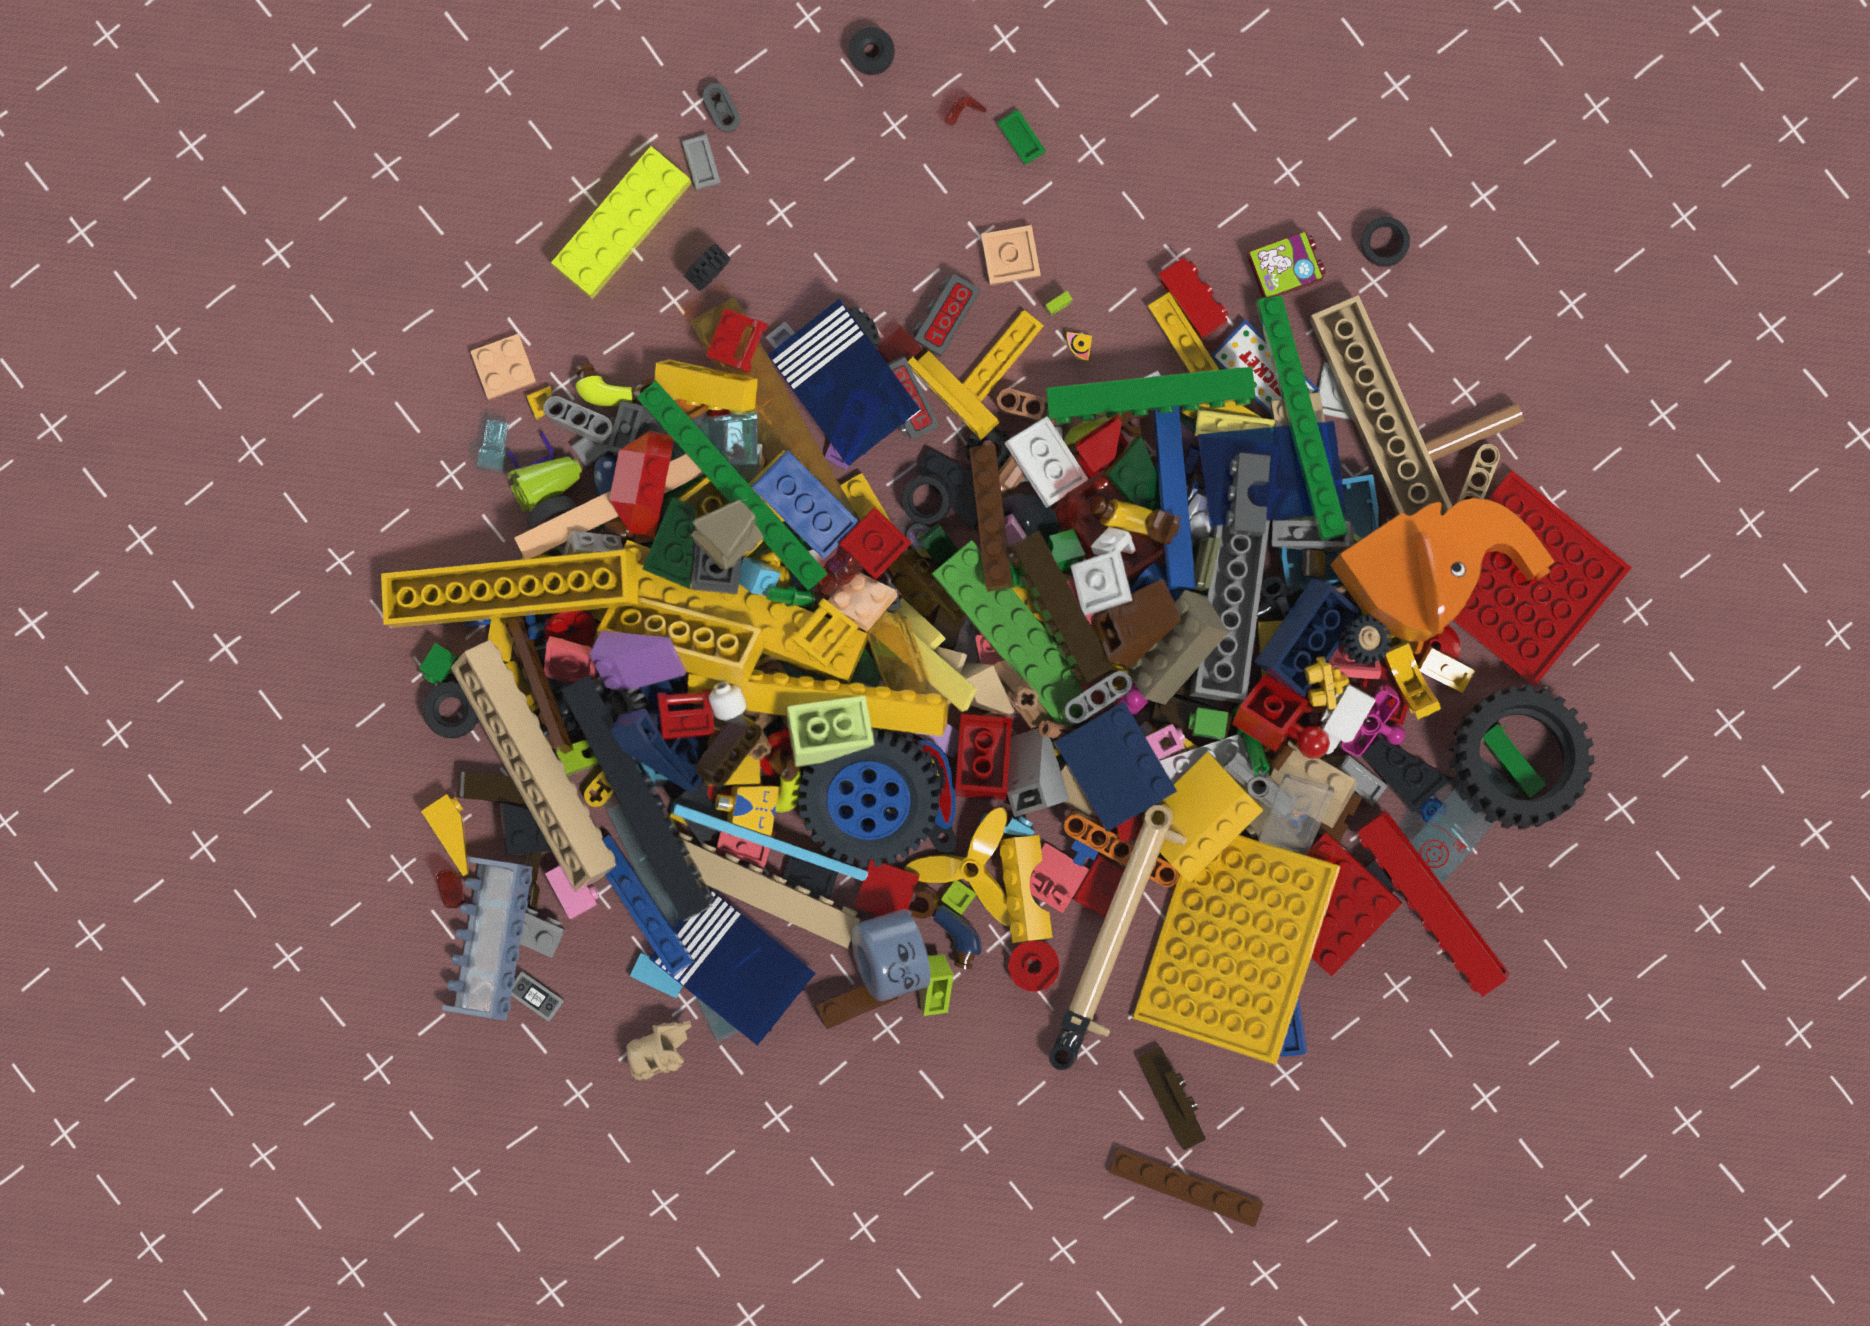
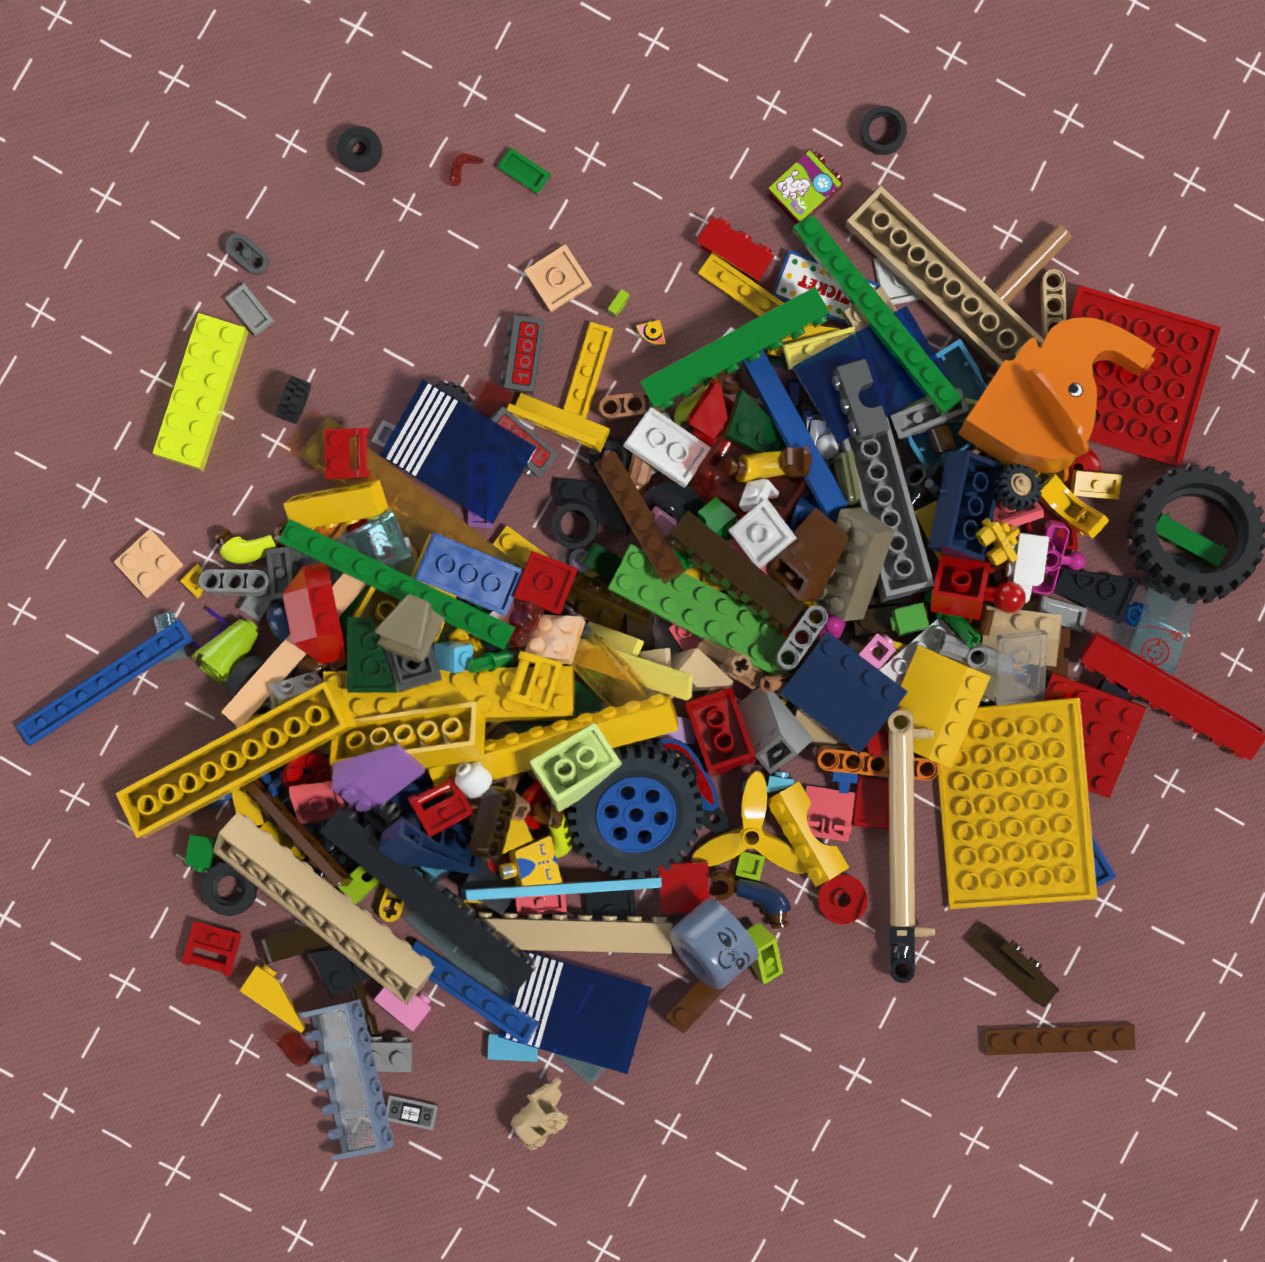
camera: 25 degrees left, 0 degrees up
none -> blue tile [16,619,194,746]
none -> red plate [182,921,243,977]

